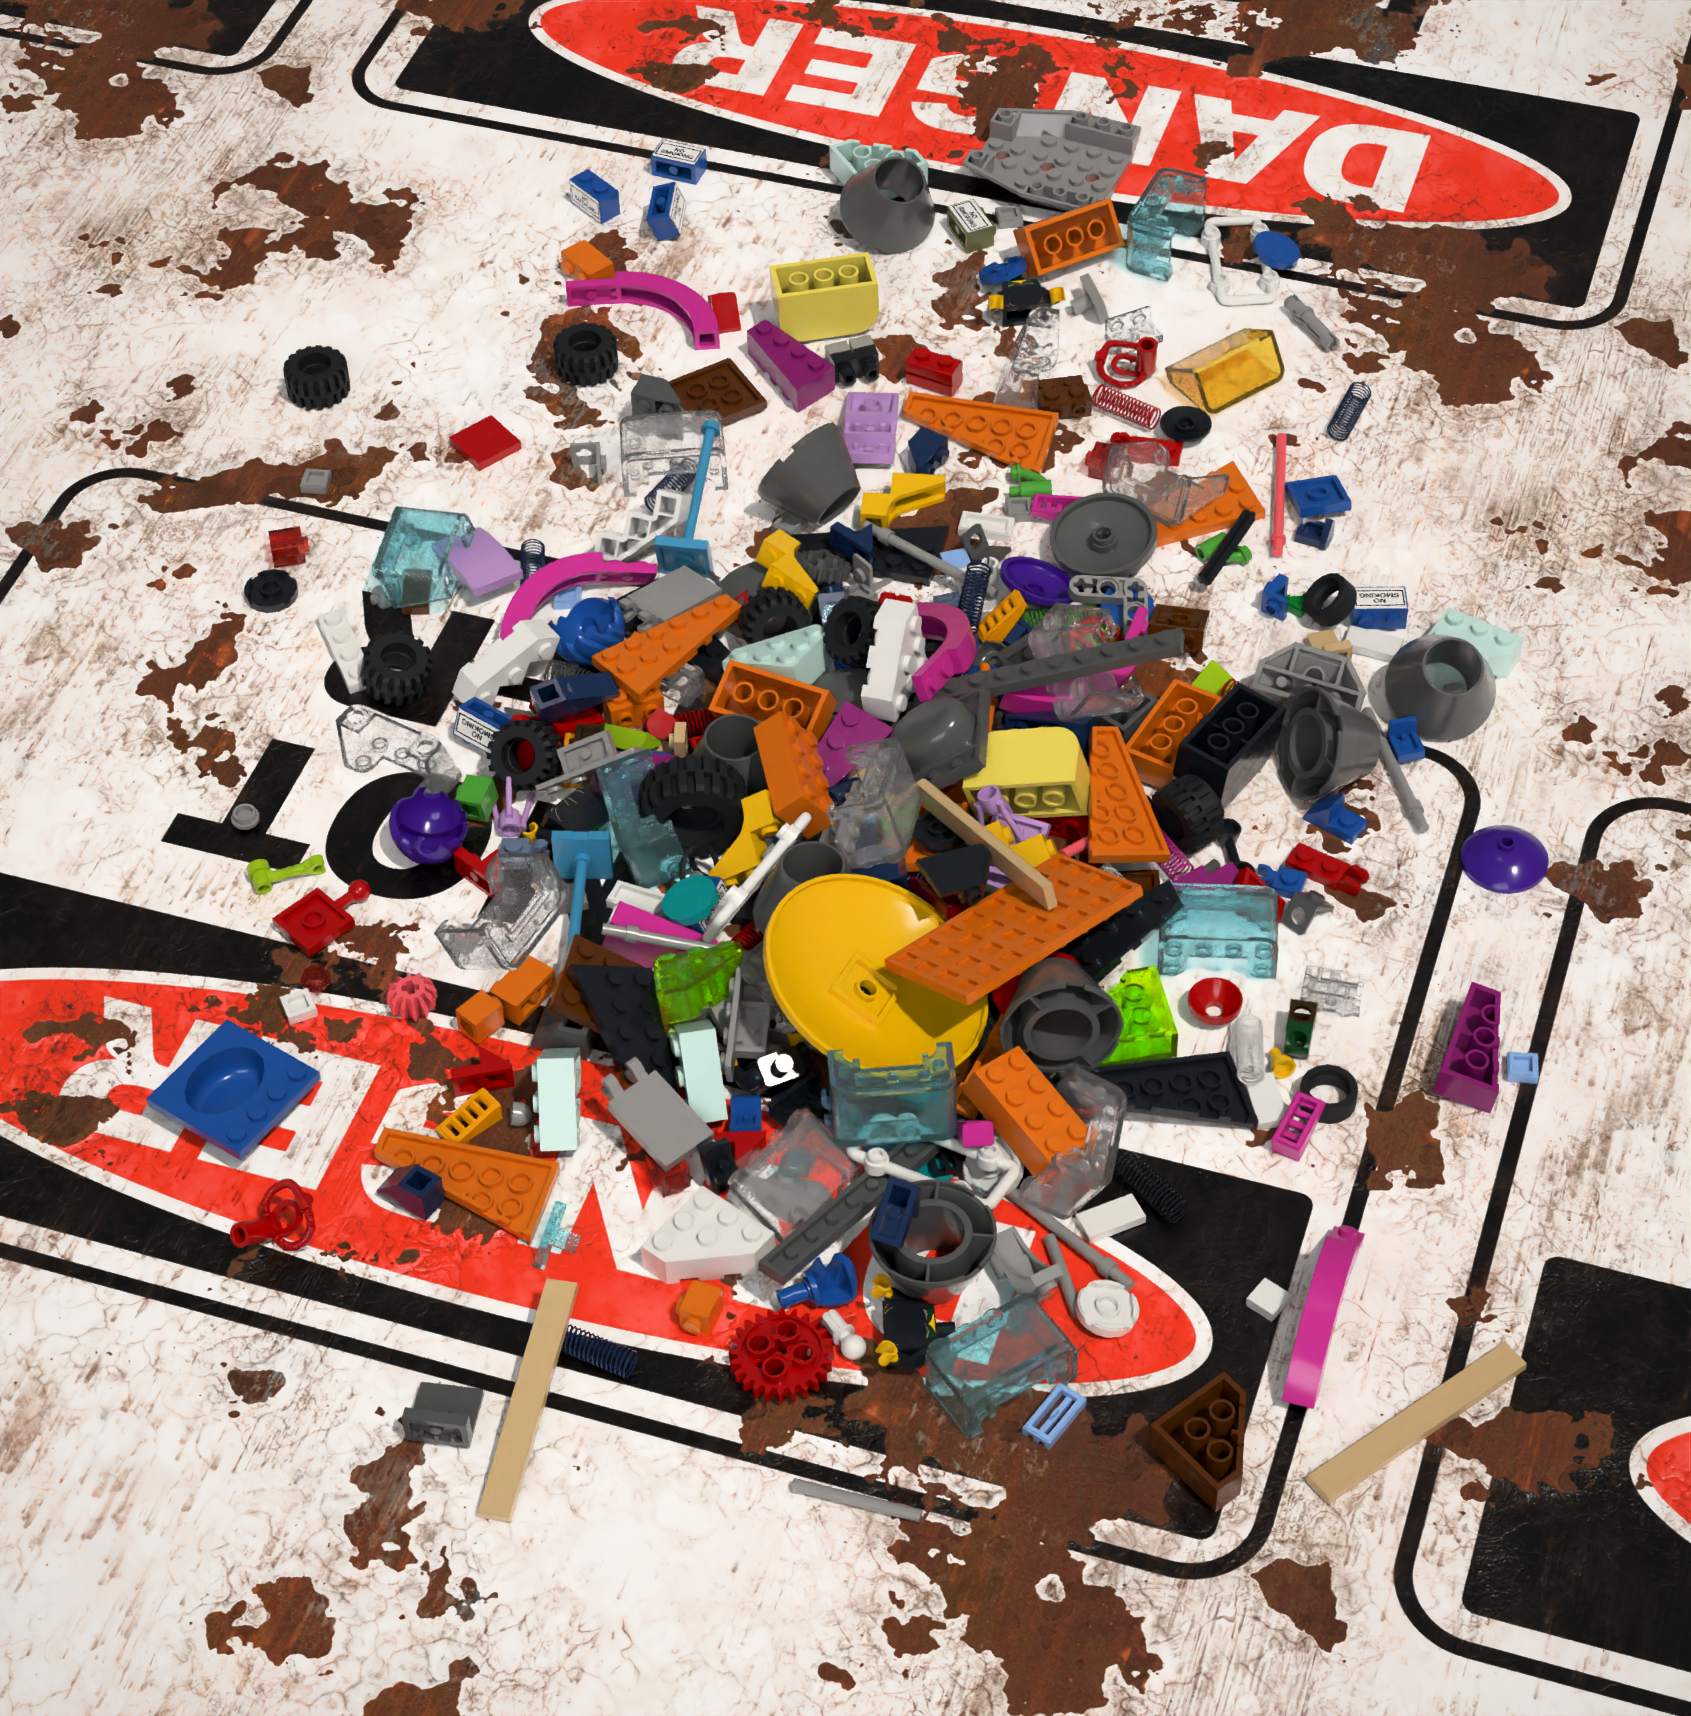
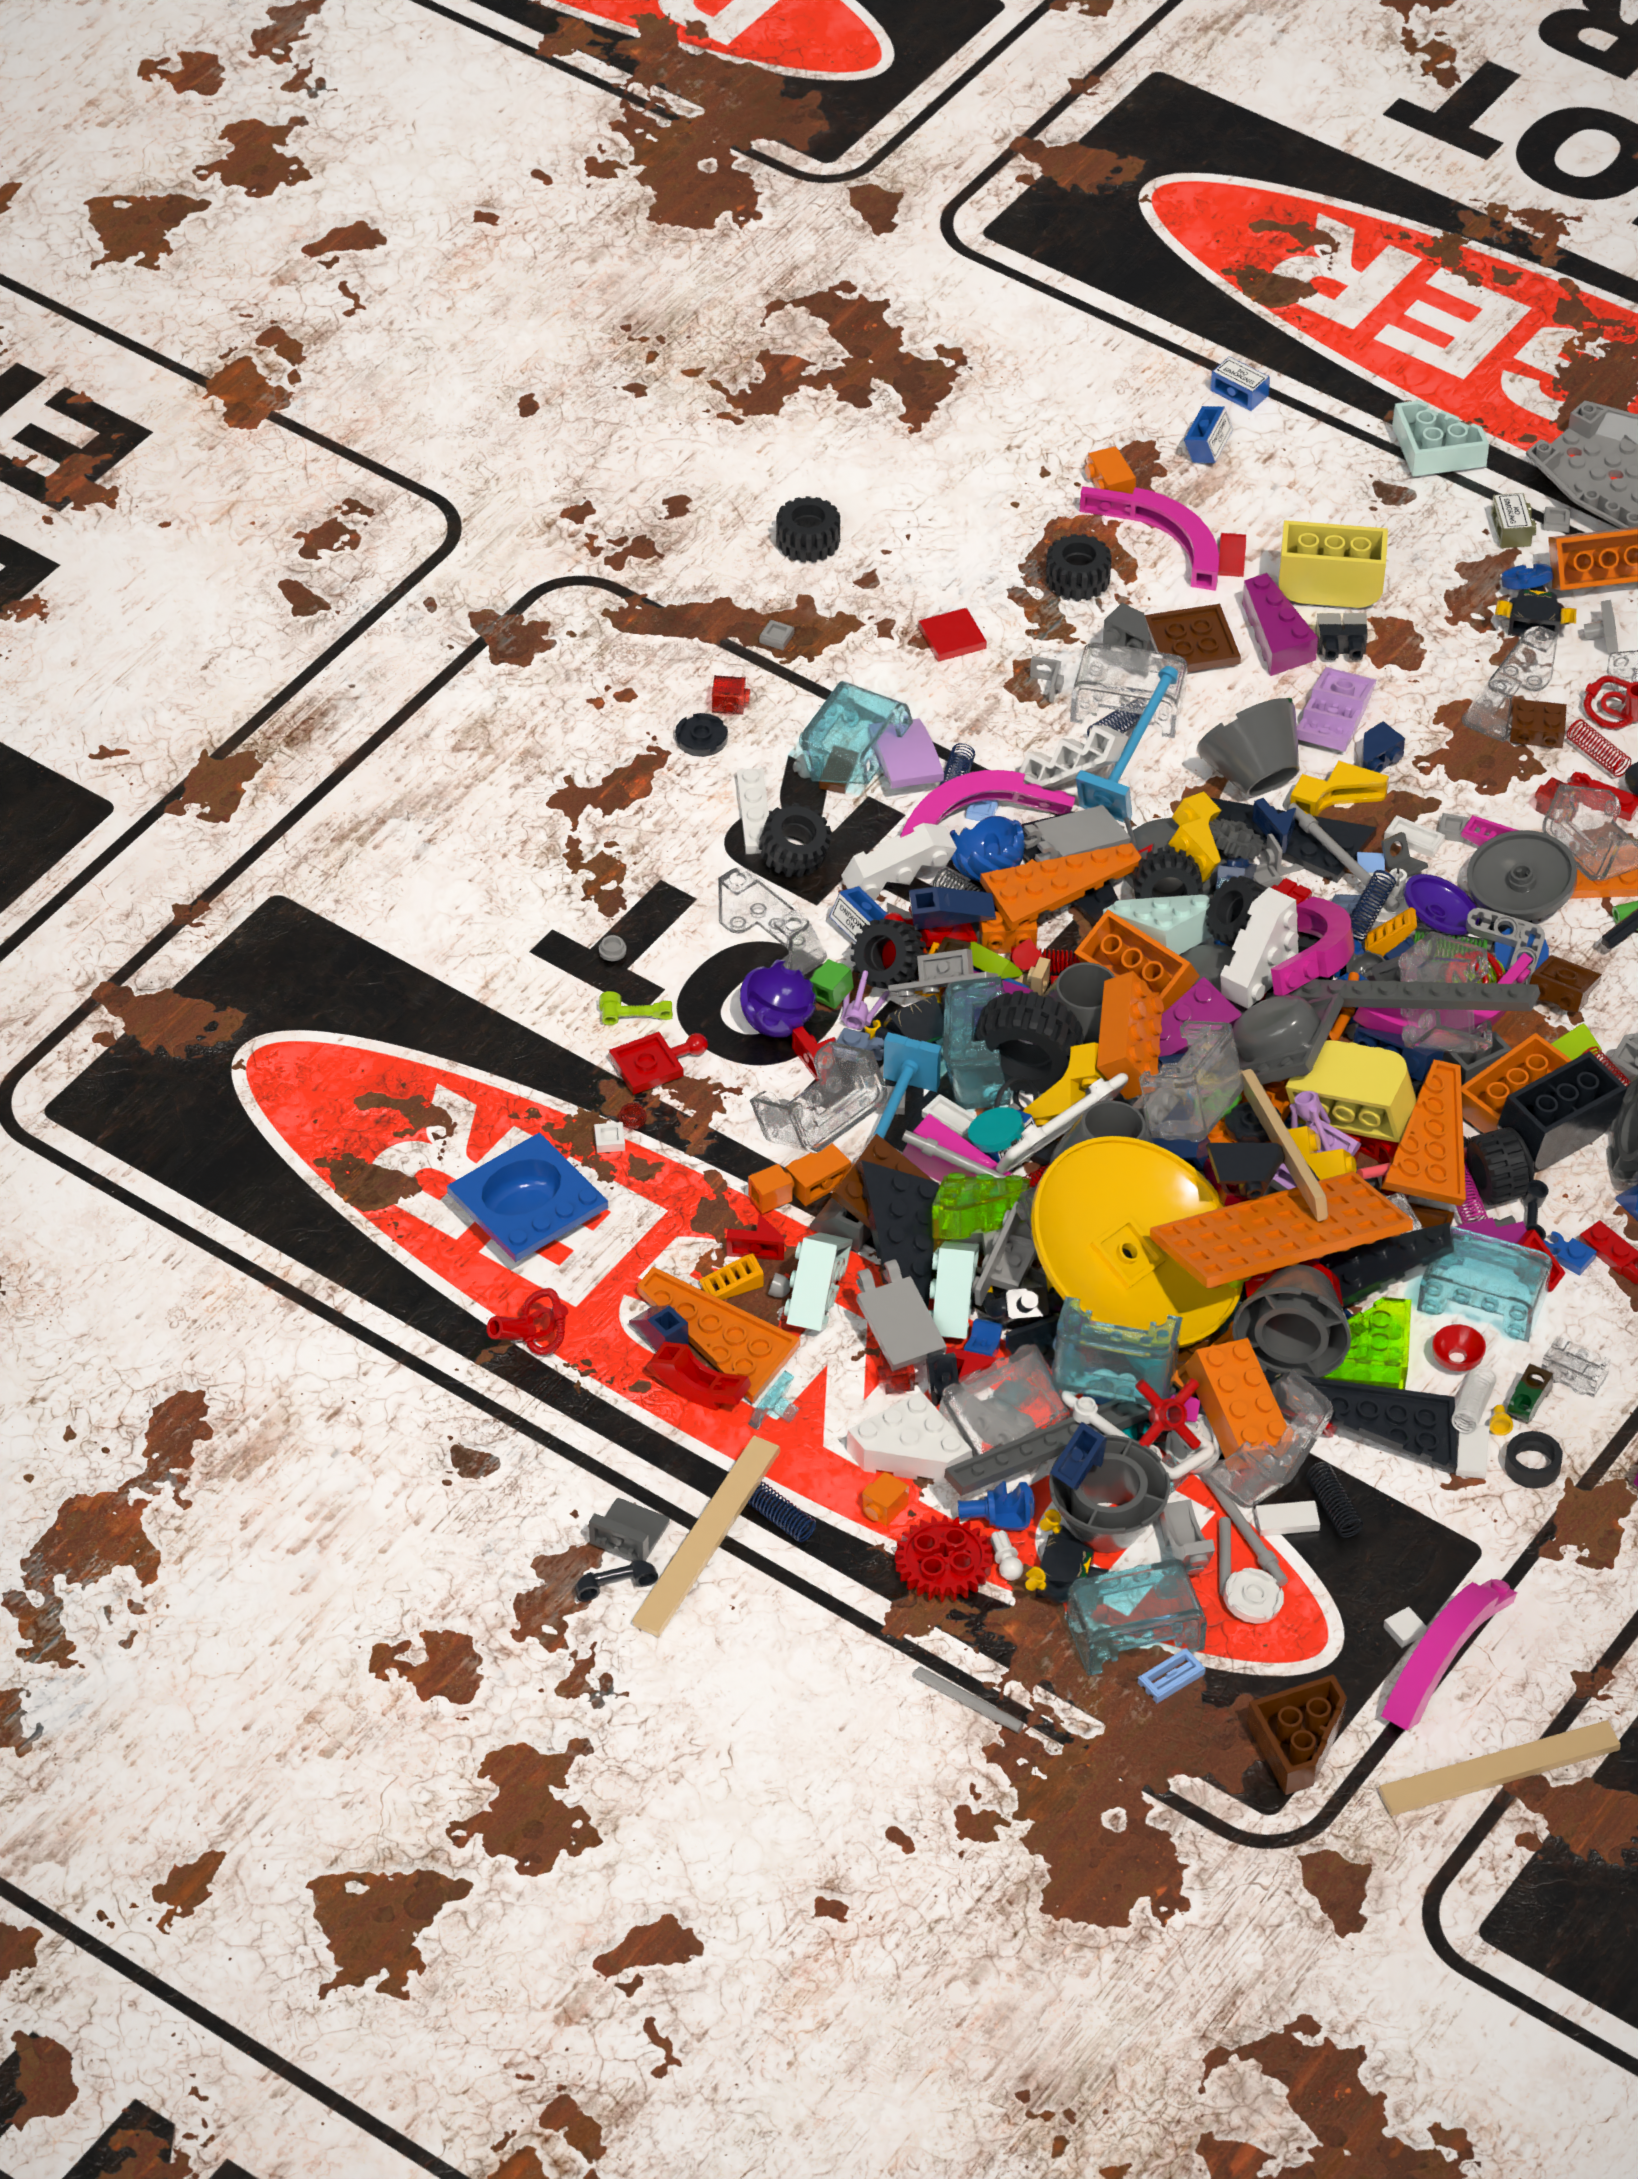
camera: 15 degrees right, 0 degrees up
coral gear [386,972,438,1022] -> none
blue brick [569,169,620,224] -> none
clear brick [659,663,706,708] -> none
light grey tile [771,511,808,535] -> none
dark grey cone [839,157,935,254] -> none
orange wing [903,391,1059,474] -> none
red brick [906,347,963,397] -> none
bright green plant [1009,463,1052,500] -> none
dark pink slope [1271,1091,1326,1162] -> none
dark grey bracket [1281,890,1334,935] -> none
none -> black bar [574,1560,659,1602]
none -> red arch [650,1342,752,1410]
none -> red bar [1135,1378,1201,1450]

